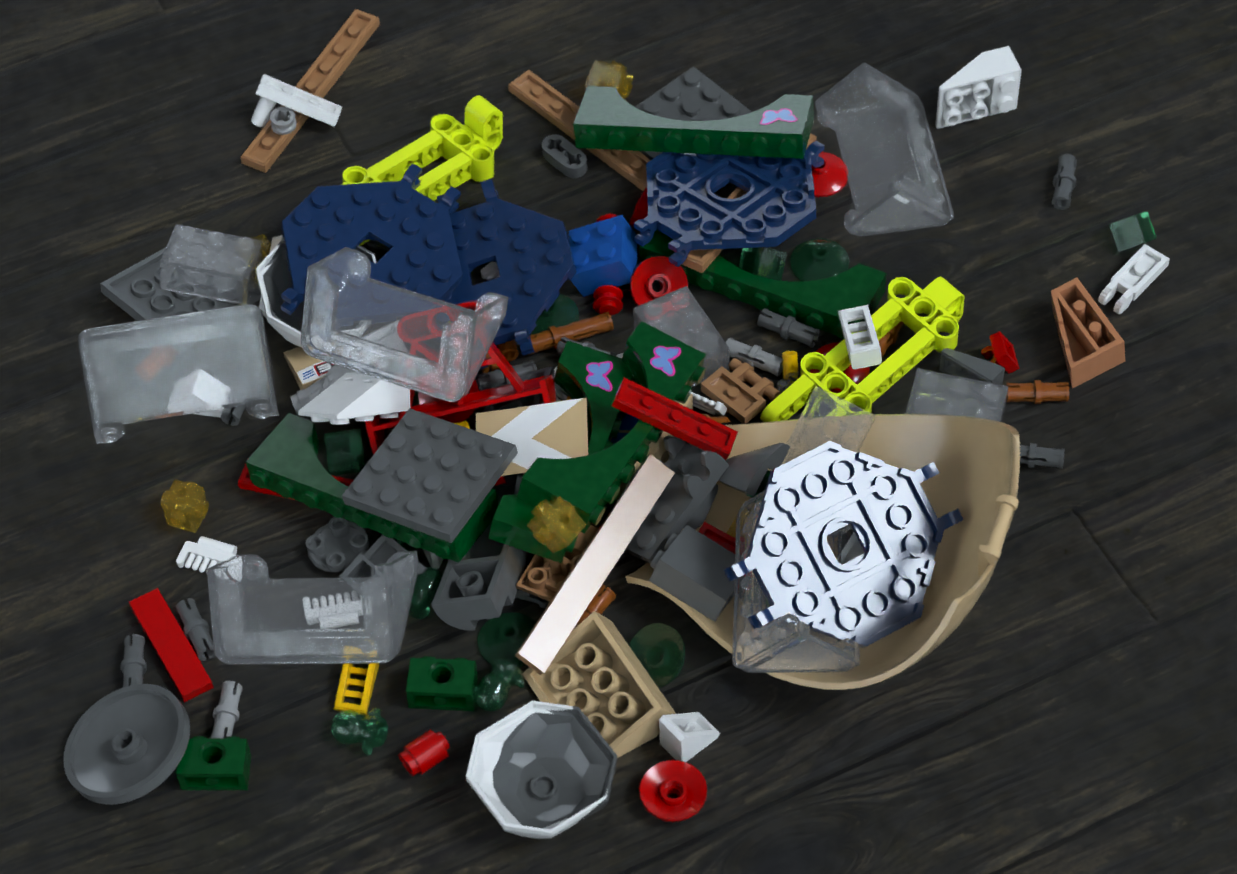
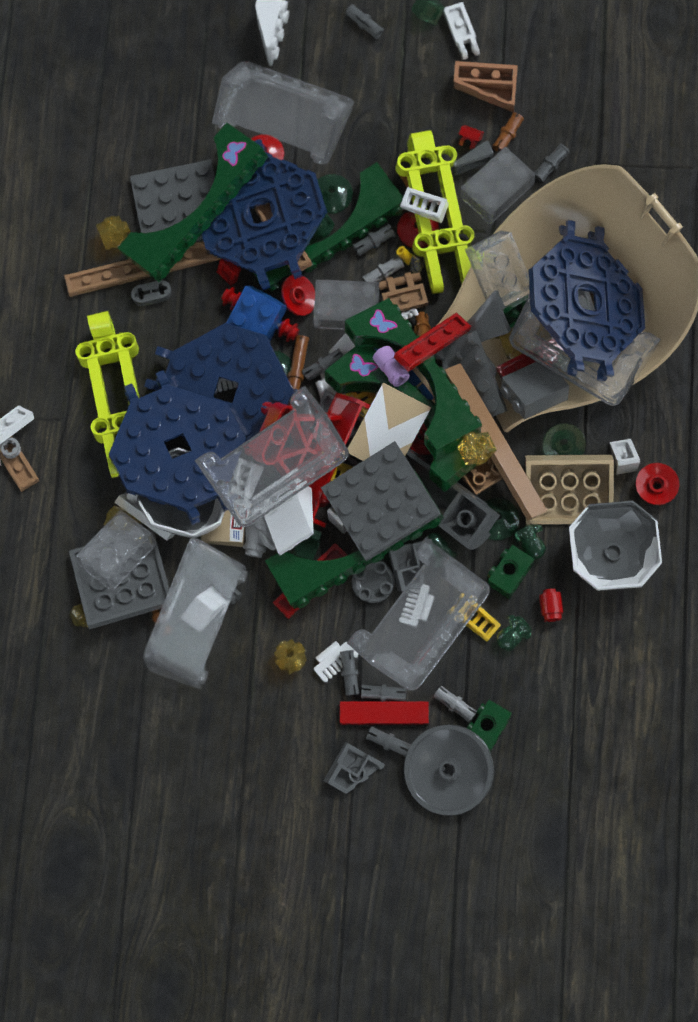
camera: 55 degrees left, 20 degrees up
none -> dark grey slope [323,742,385,794]
none -> dark grey pin [340,650,360,696]
none -> lavender piece [373,346,410,387]

